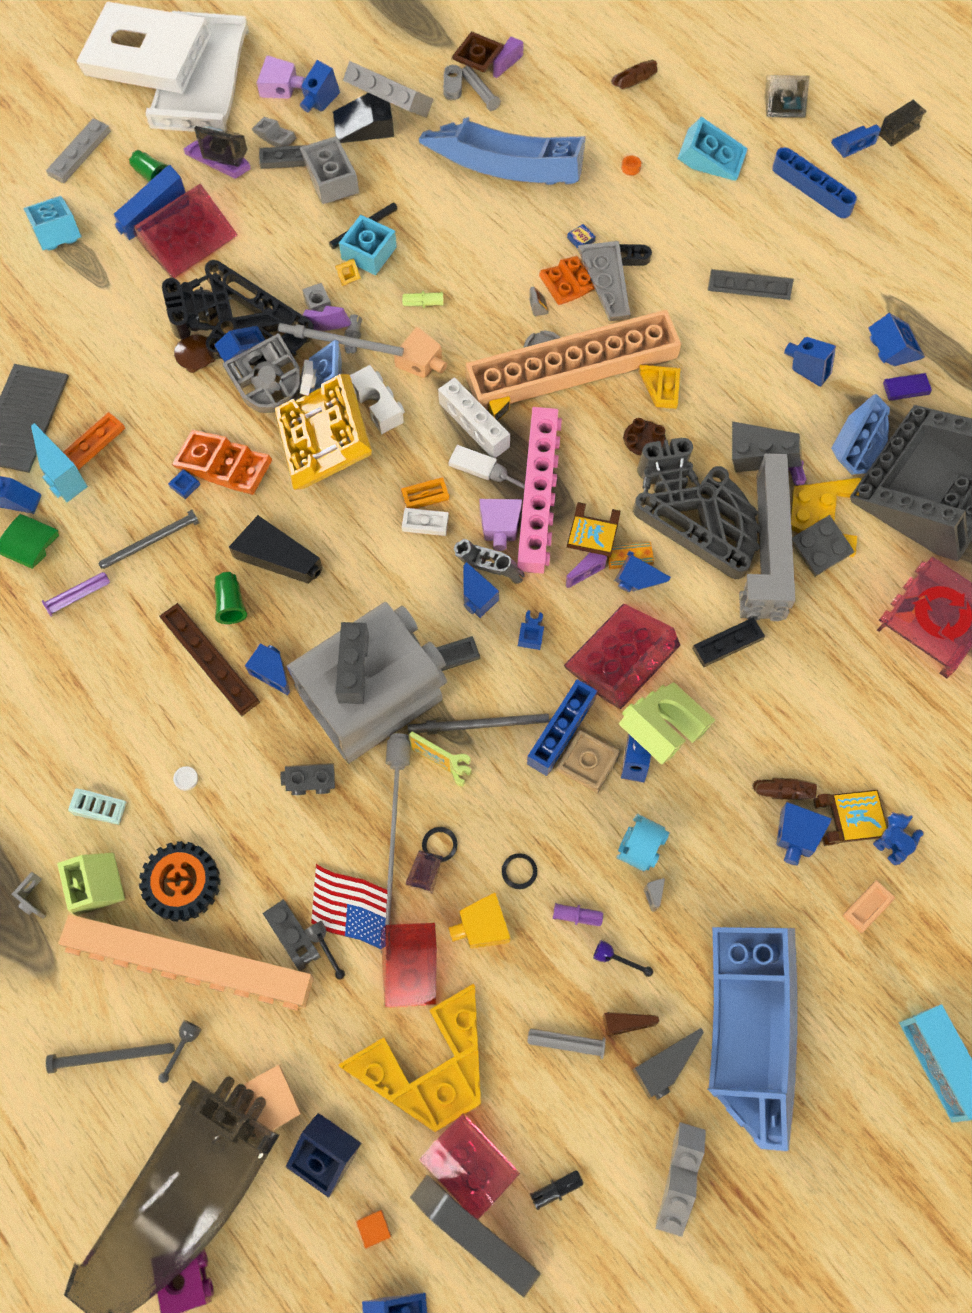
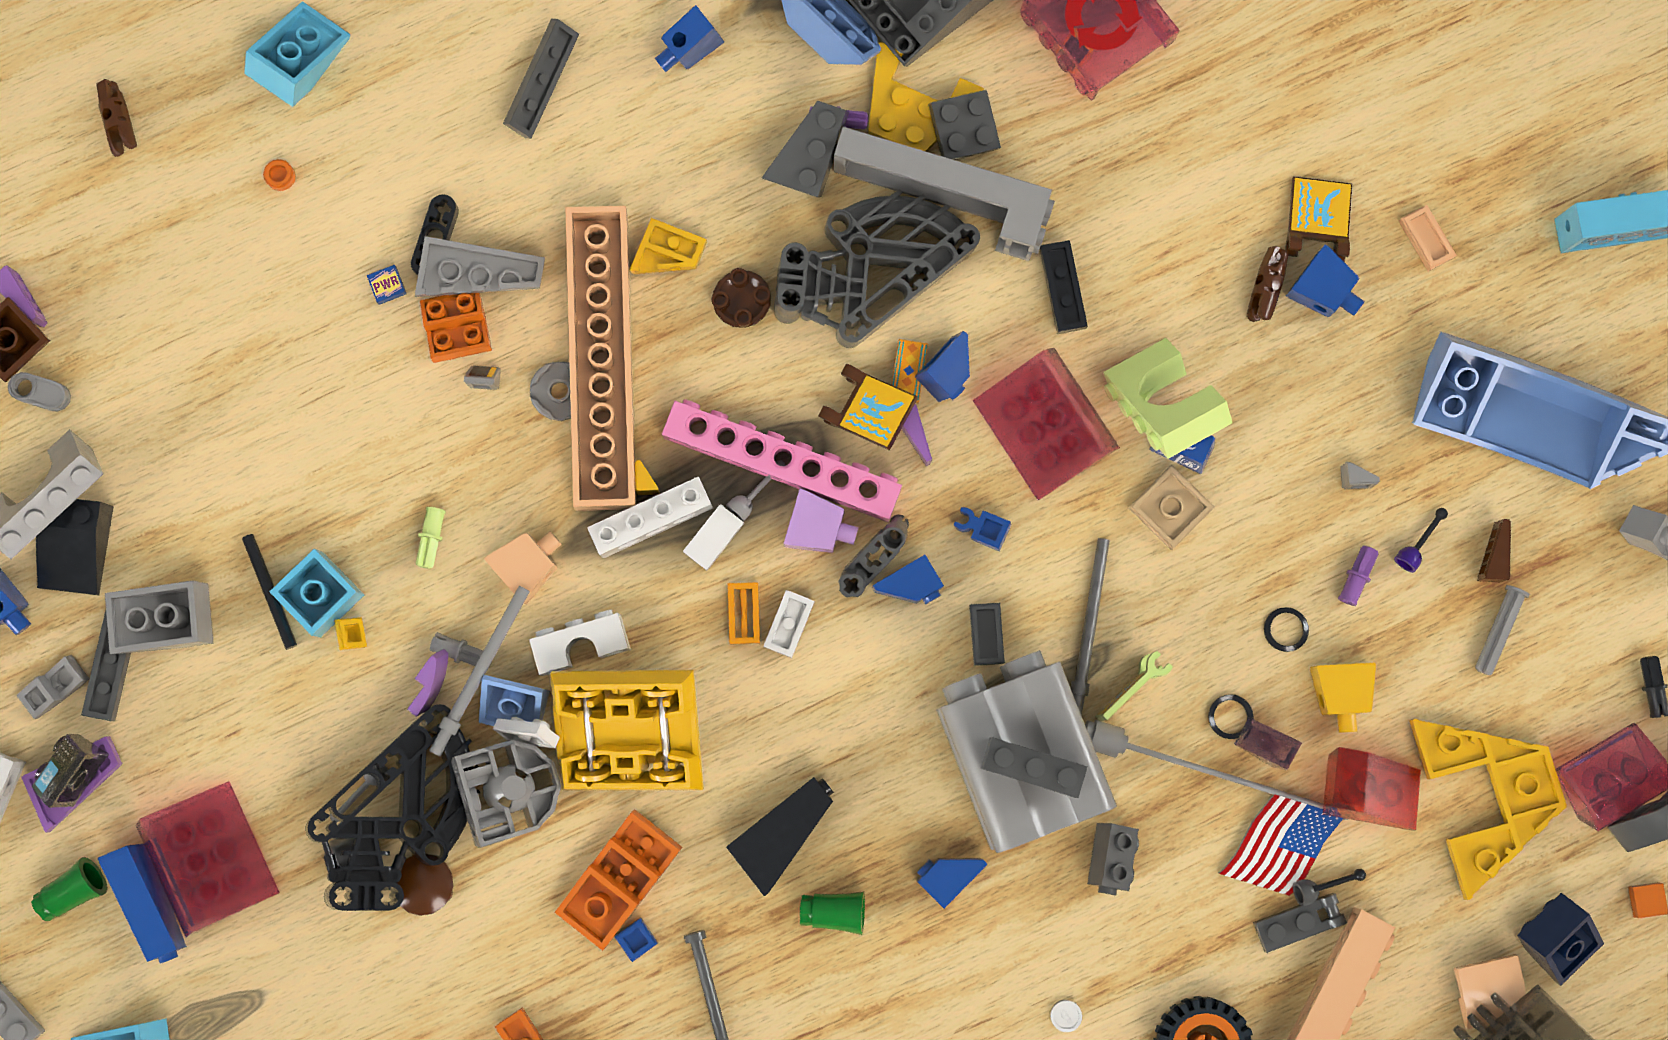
camera: 75 degrees left, 15 degrees up
reddish brown tile [159,603,260,717] -> none
blue slope [214,326,265,362] -> none
light grey brick [302,283,331,312] -> none
medium blue slope [419,117,585,185] -> none
light grey axle [462,66,501,111] -> none
blue brick [527,679,597,776] -> none
medium azure brick [616,814,669,872] -> none
dark grey slope [632,1028,704,1100] -> none
blue animal [873,812,924,865] -> none

